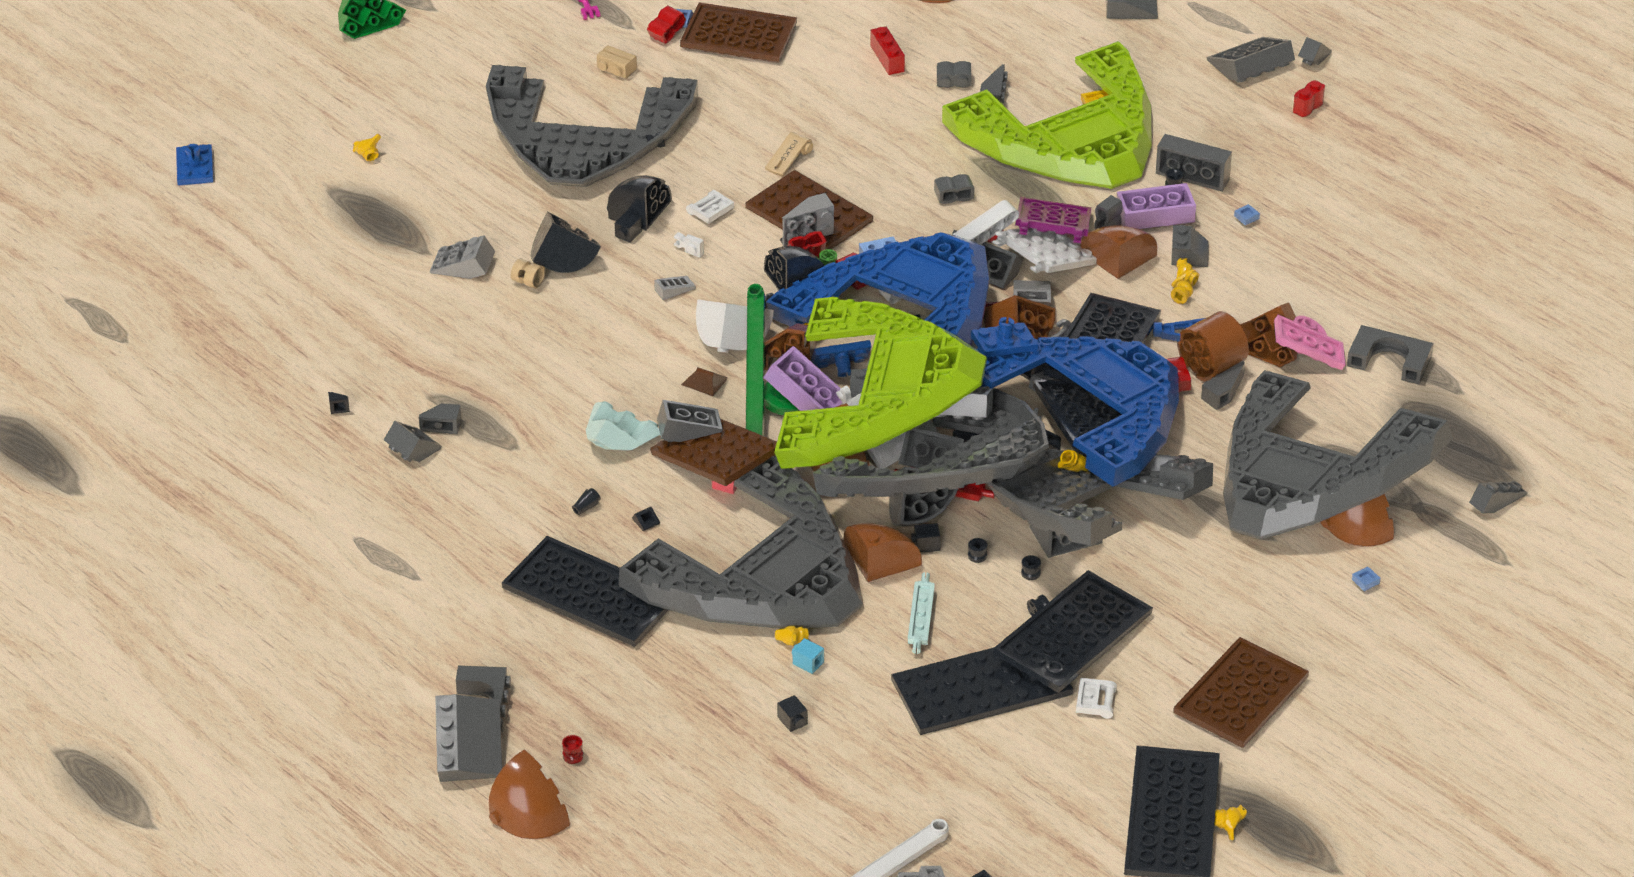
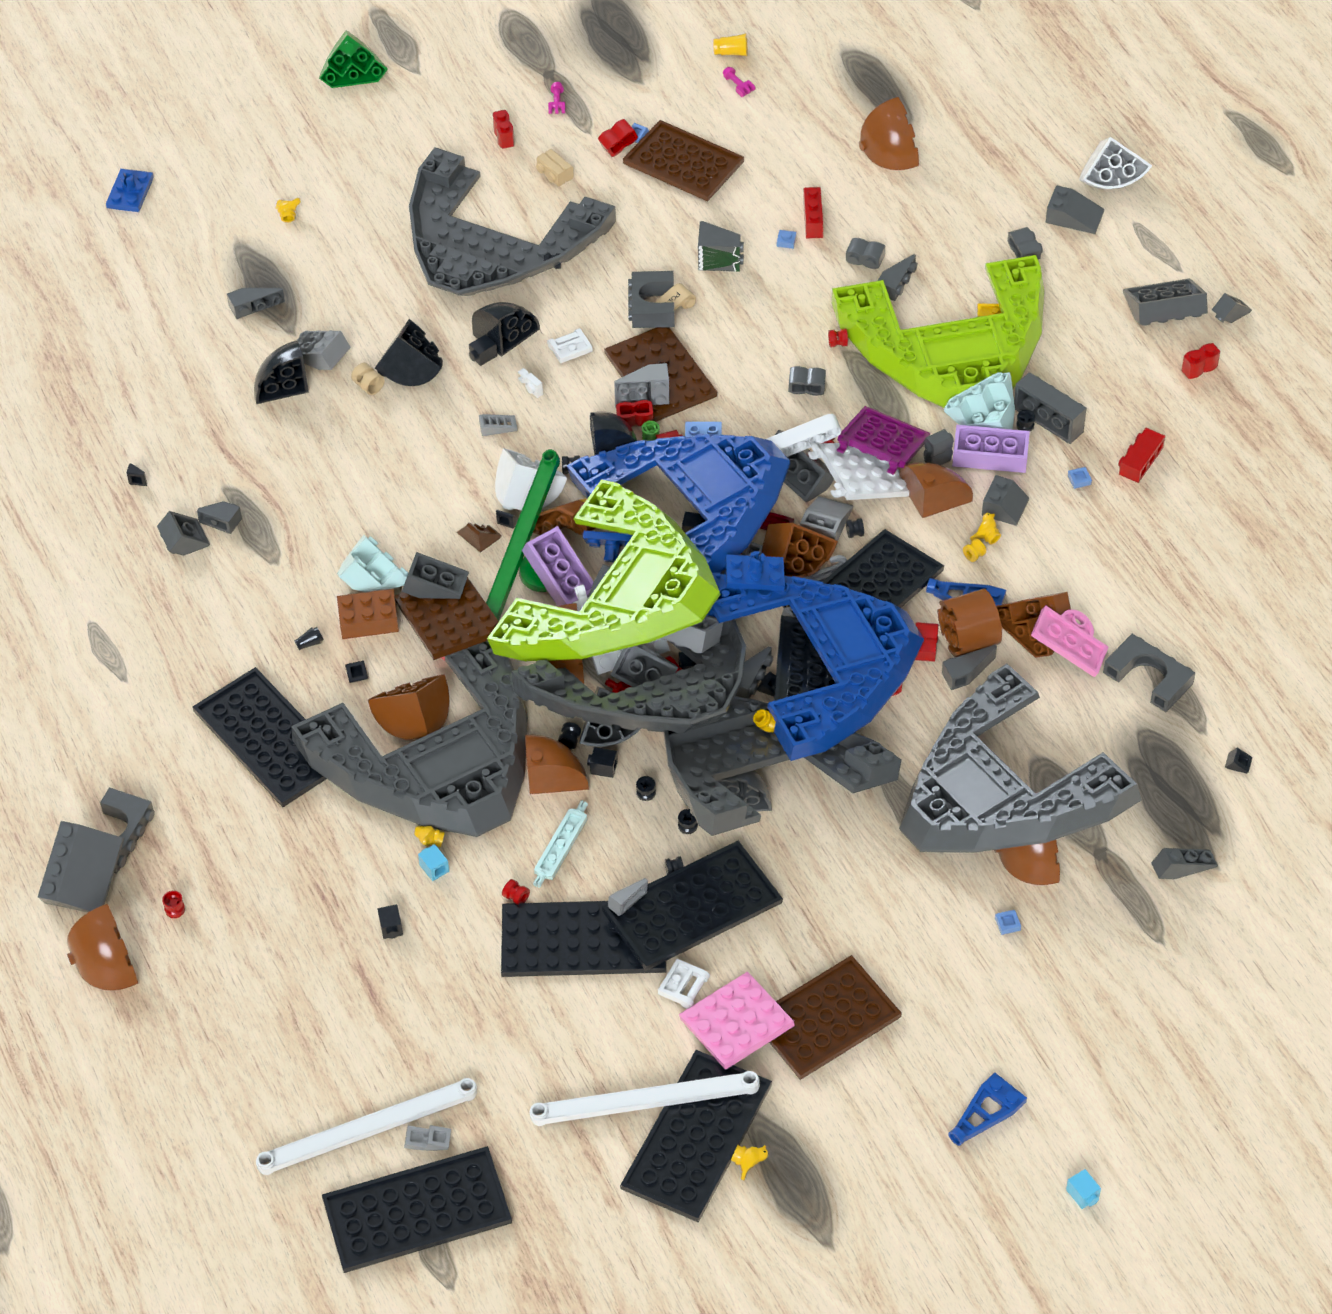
camera: 20 degrees right, 10 degrees up
none -> dark grey slope [227,288,285,319]
none -> black brick [254,340,309,404]
none -> dark orange brick [337,589,399,639]
none -> dark orange brick [368,674,450,739]
none -> red brick [492,110,514,149]
none -> black slope [496,510,518,529]
none -> red wheel [502,879,530,905]
none -> white piece [530,1071,760,1126]
none -> black wheel [558,722,581,750]
none -> light grey slope [608,878,648,916]
none -> dark grey arch [628,271,675,328]
none -> bright pink plate [679,972,795,1070]
none -> dark grey slope [698,221,744,272]
none -> medium blue plate [777,230,796,249]
none -> red wheel [828,329,848,348]
none -> black wheel [846,518,864,538]
none -> light aqua brick [944,372,1015,430]
none -> blue plate [948,1073,1027,1146]
none -> dark grey brick [1007,227,1043,259]
none -> medium azure brick [1066,1169,1101,1209]
none -> red brick [1118,427,1165,483]
none -> black slope [1225,747,1253,774]

